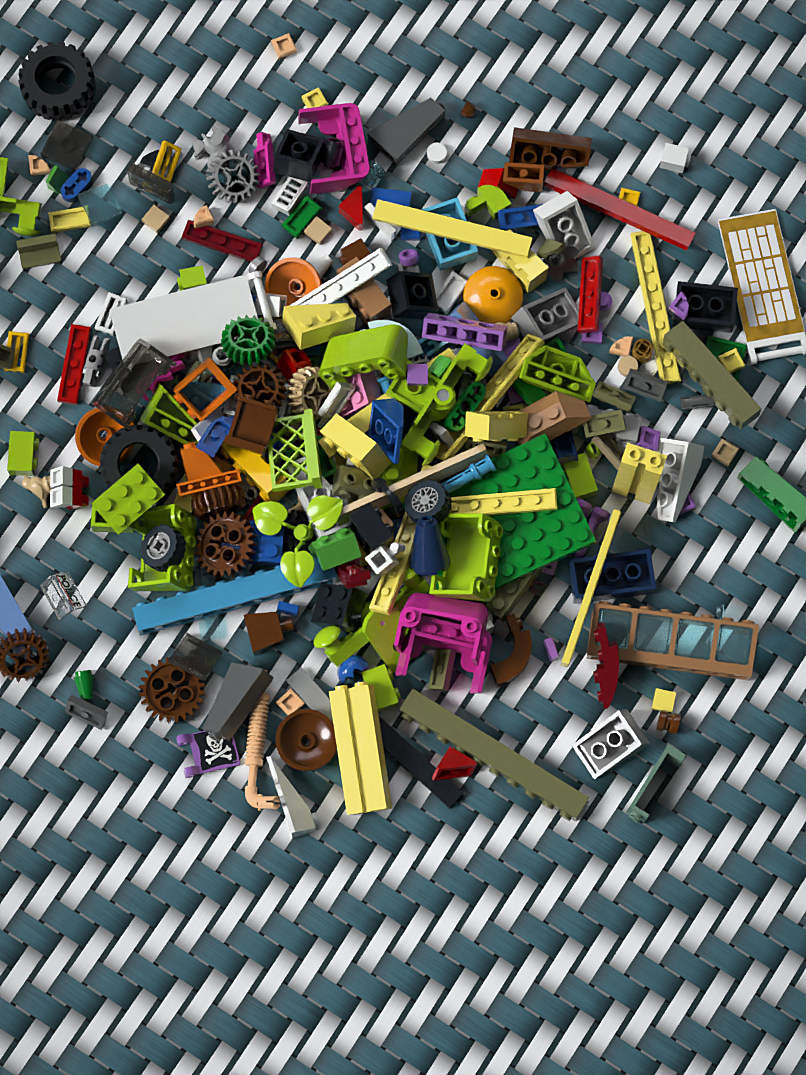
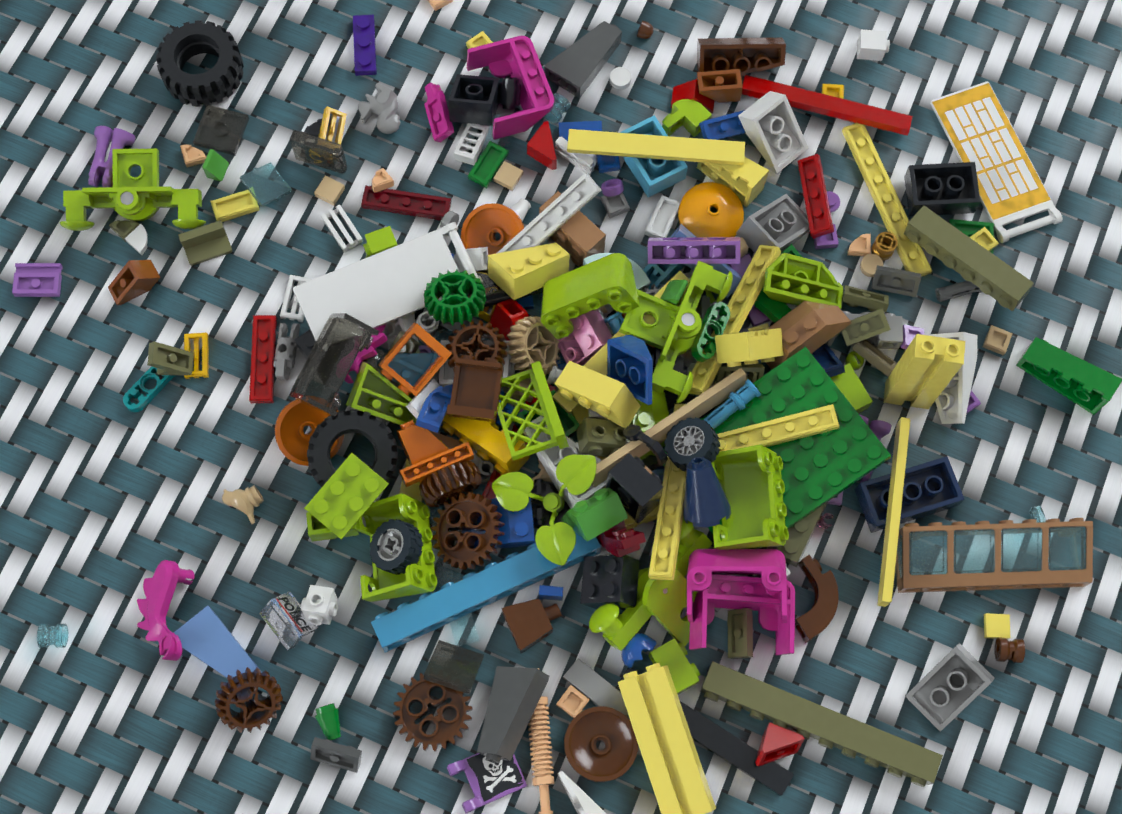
camera: 10 degrees left, 5 degrees down
lime brick [7,431,40,476] -> none
white hips [50,466,89,510] -> none
blue beam [61,168,92,202] -> none
light grey gear [206,149,260,204] -> none
white tile [318,382,355,418] -> none
reddish brown brick [339,238,370,265] -> none
white brick [365,543,405,576] -> none
black brick [386,271,439,320] -> none
medium lavender tile [407,364,428,386] -> none
light grey tile [429,422,454,447] -> none
olive tile [536,239,565,258] -> none
medium lavender tile [543,637,559,662] -> none
dark grey plate [545,245,580,282] -> none
dark red slope [593,622,619,709] -> none
sand green panel [626,744,686,824] -> none
medium lavender tile [668,292,689,320] -> none
none -> white brick [301,585,338,625]
none -> white tile [321,205,363,252]
none -> dark purple plate [353,15,377,76]

